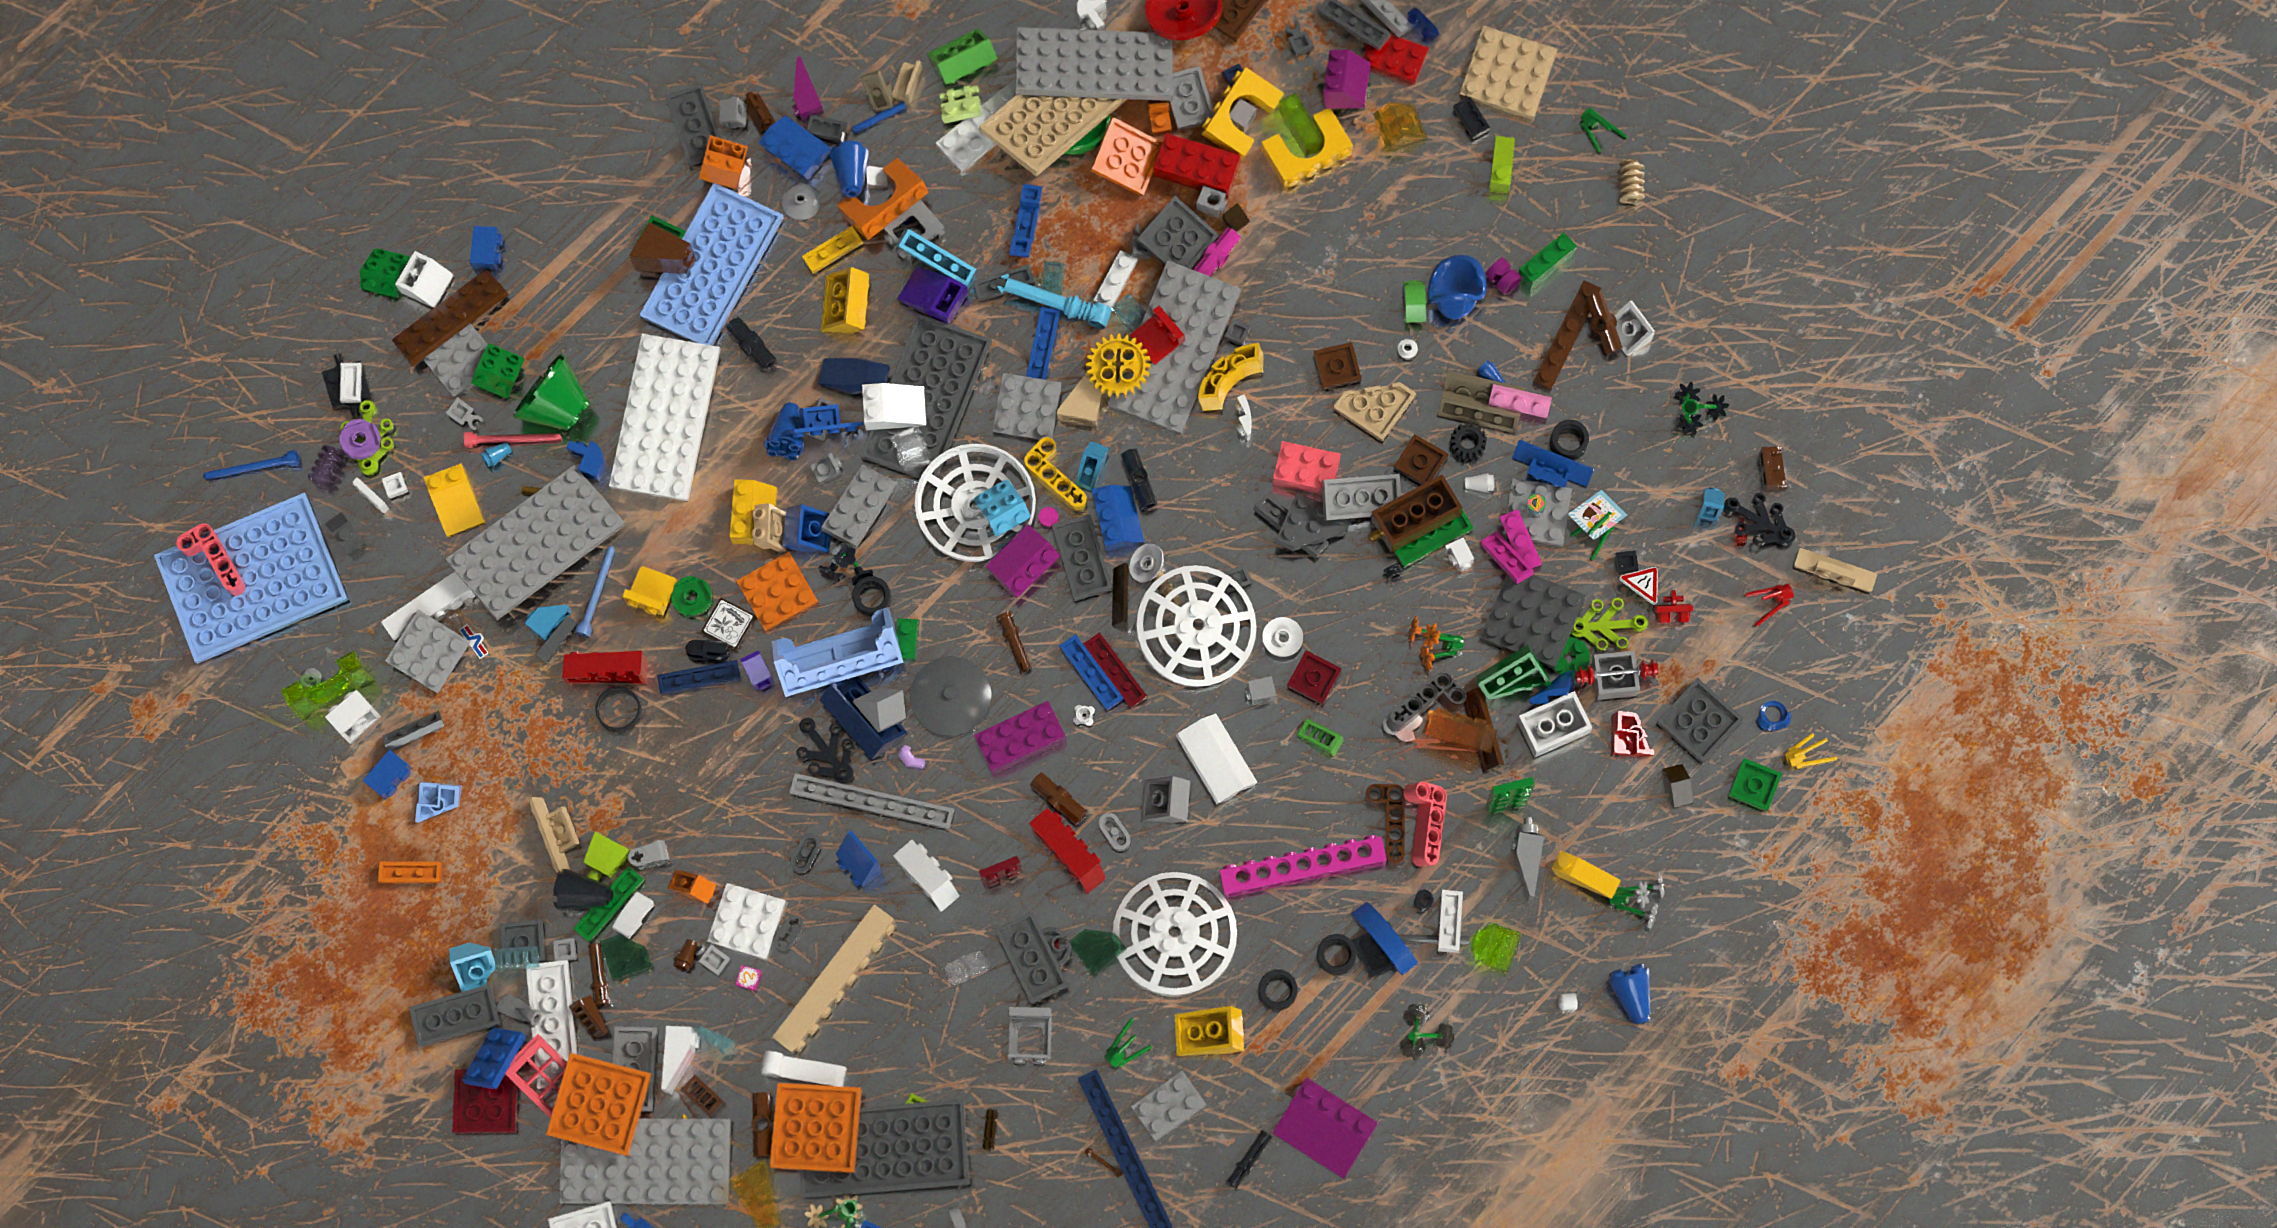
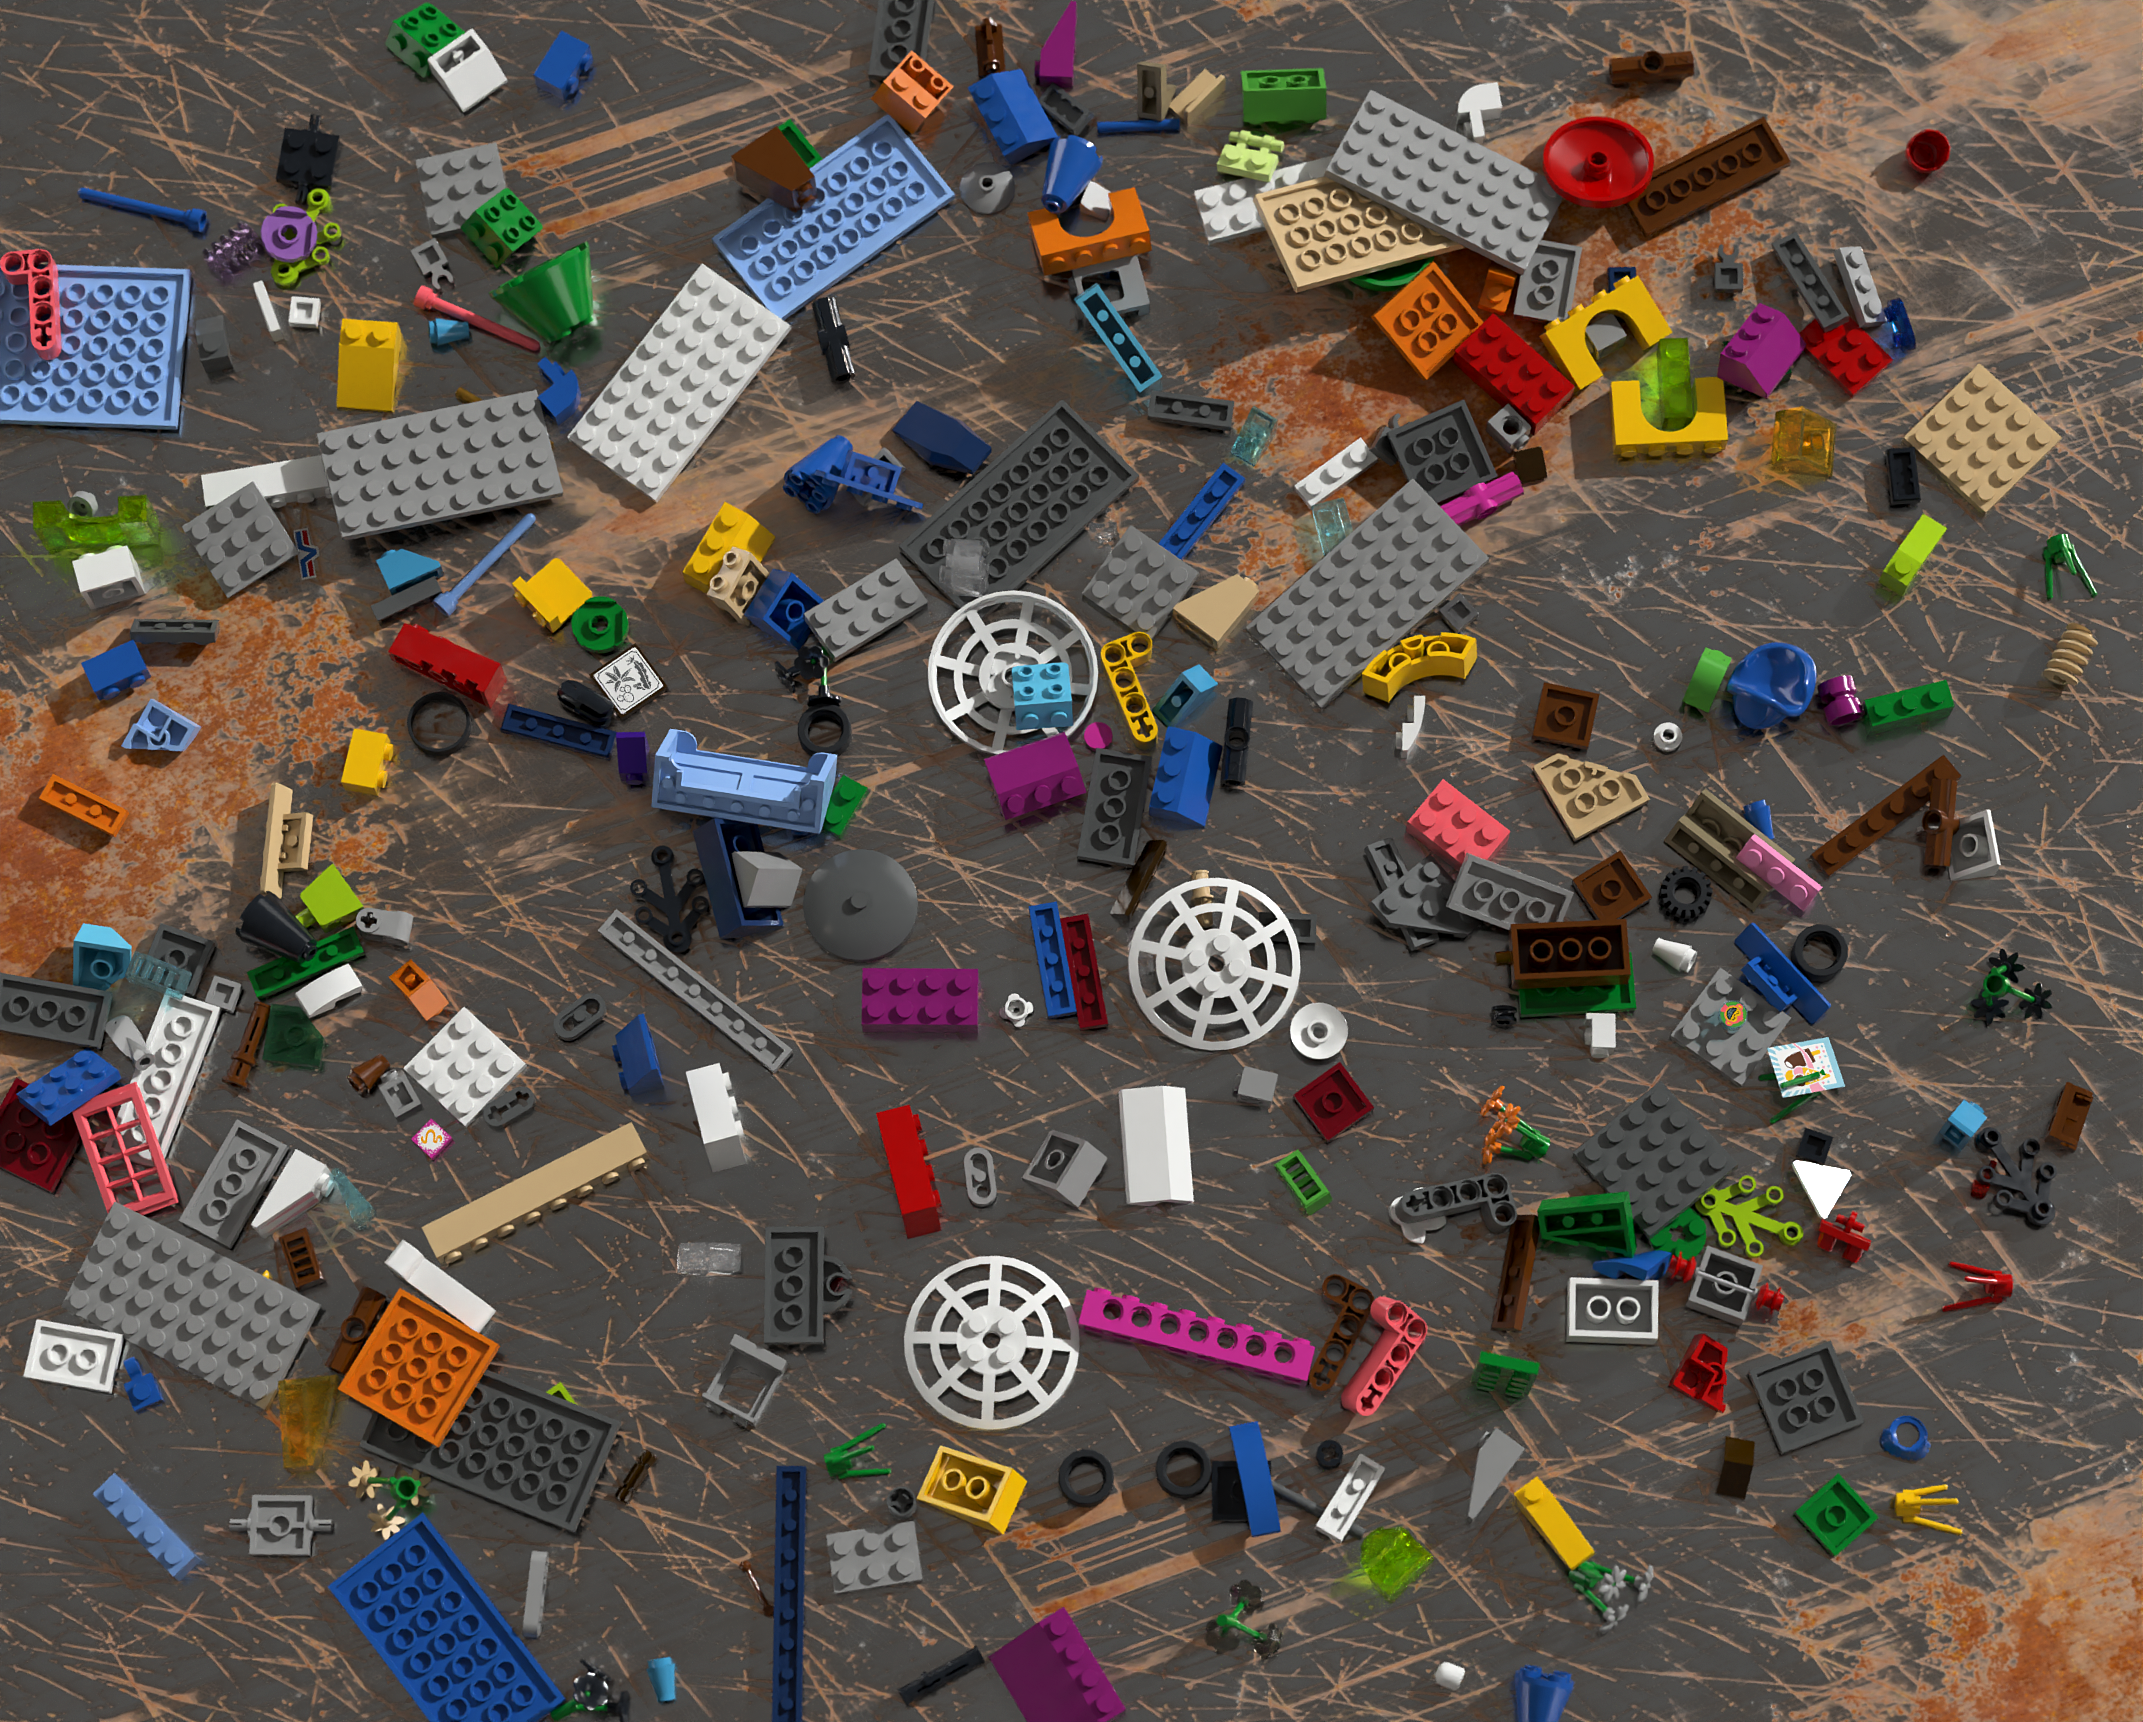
camera: 25 degrees right, 0 degrees up
white tile [340,363,362,403] -> none
reddish brown plate [392,269,509,366] -> none
orange plate [546,1053,652,1156] -> none
reddish brown slope [569,995,608,1040] -> none
light grey brick [719,96,747,129] -> none
orange plate [736,551,819,633] -> none
yellow plate [802,226,863,274] -> none
light grey bracket [810,452,842,485] -> none
yellow slope [821,267,869,334] -> none
white slope [862,383,926,430] -> none
dark purple slope [897,266,968,325] -> none
lavender arm [898,745,925,769] -> none
dark red plate [979,856,1022,887] -> none
reddish brown pin [996,611,1032,673] -> none
medium azure piece [997,274,1112,329] -> none
blue slope [1009,184,1043,258] -> none
reddish brown piece [1030,772,1088,825] -> none
clear green plate [1069,929,1127,975] -> none
yellow gear [1086,333,1151,399] -> none
white dish [1129,543,1164,582] -> none
red bracket [1130,305,1185,365] -> none
clear orange brick [1422,708,1497,754] -> none
dark pink plate [1480,531,1533,584] -> none
dark pink plate [1499,509,1542,569] -> none
light grey tile [1518,817,1538,835] -> none
tan bracket [1794,548,1877,593] -> none
none -> yellow brick [341,728,394,796]
none -> dark grey wheel [887,1486,917,1520]

